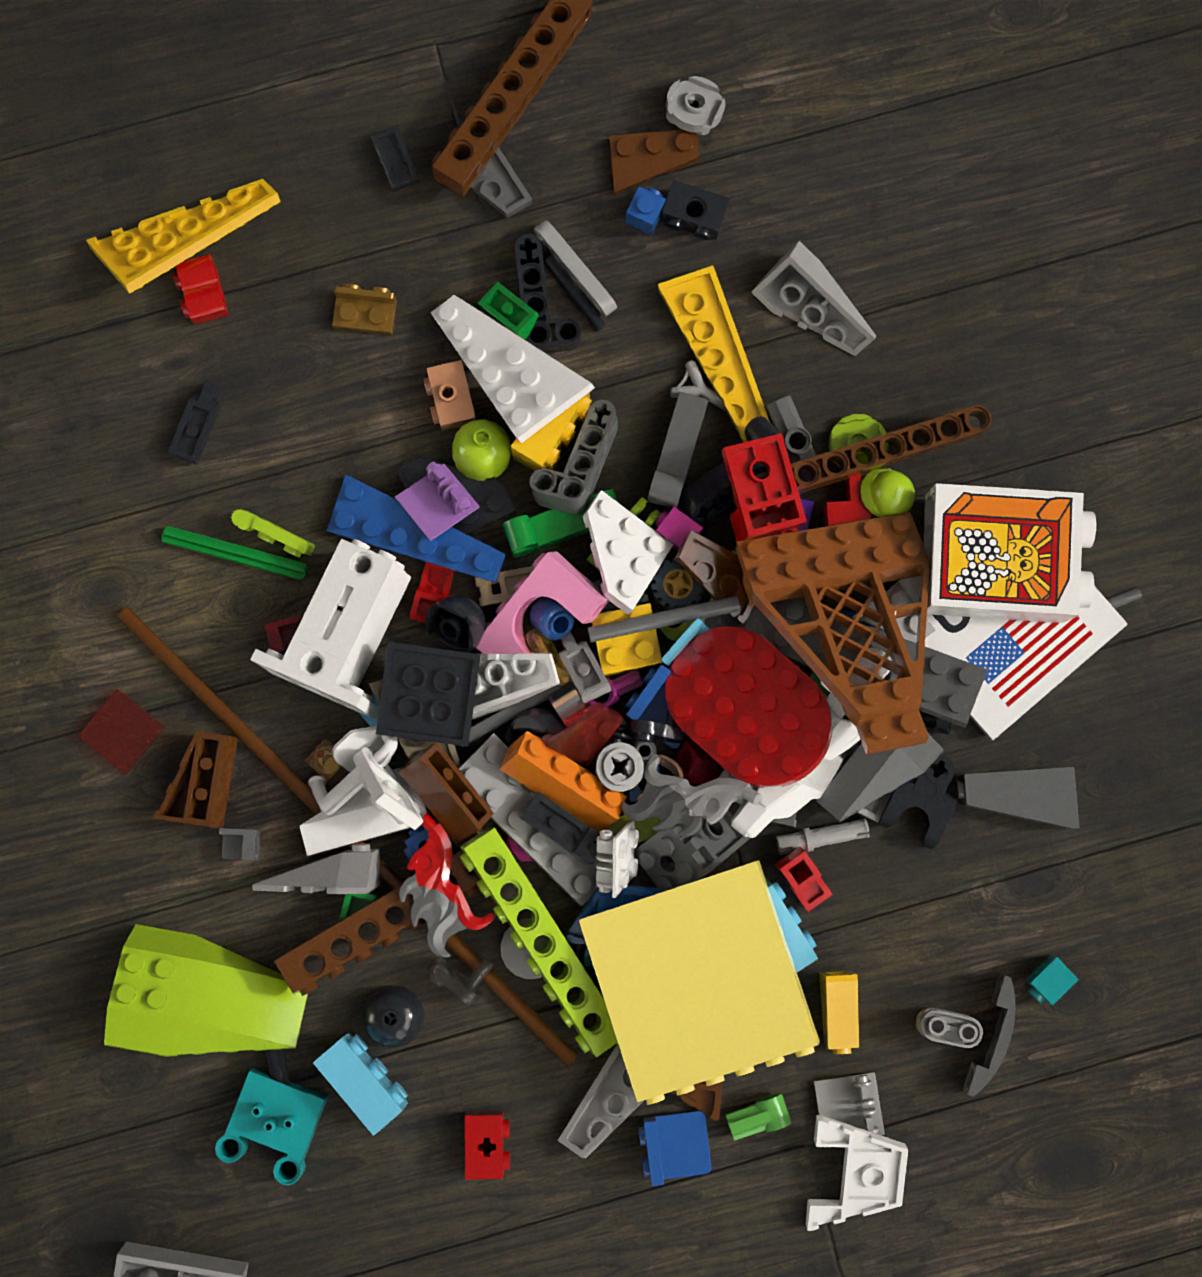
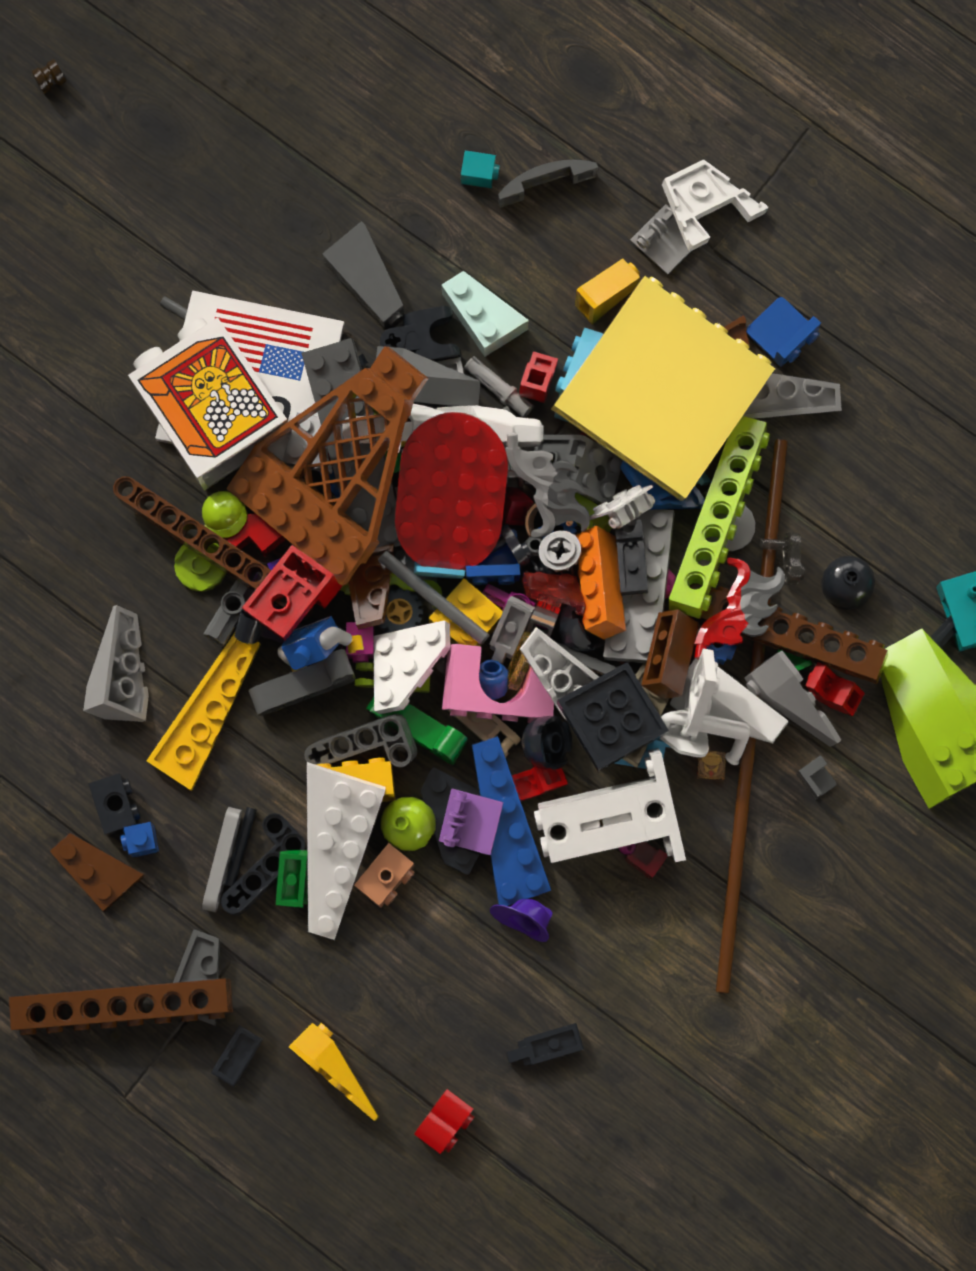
camera: 125 degrees left, 5 degrees down
clear red tile [78,689,165,774] -> none
yellow wing [86,179,281,294] -> none
reddish brown wedge [153,731,238,828] -> none
green axle [162,526,308,580] -> none
lime hinge [231,509,315,558] -> none
medium azure brick [313,1032,408,1136] -> none
pearl gold bracket [332,284,397,335] -> none
red brick [465,1111,510,1180] -> none
light grey plate [665,76,725,135] -> none
light grey piece [670,360,726,411] -> none
bright green piece [725,1093,792,1141] -> none
light grey brick [916,1007,983,1048] -> none
none -> blue torso [278,616,364,672]
none -> yellow wedge [289,1023,379,1121]
none -> light aqua wedge [442,271,529,357]
none -> dark purple piece [490,899,552,942]
none -> red brick [805,662,865,716]

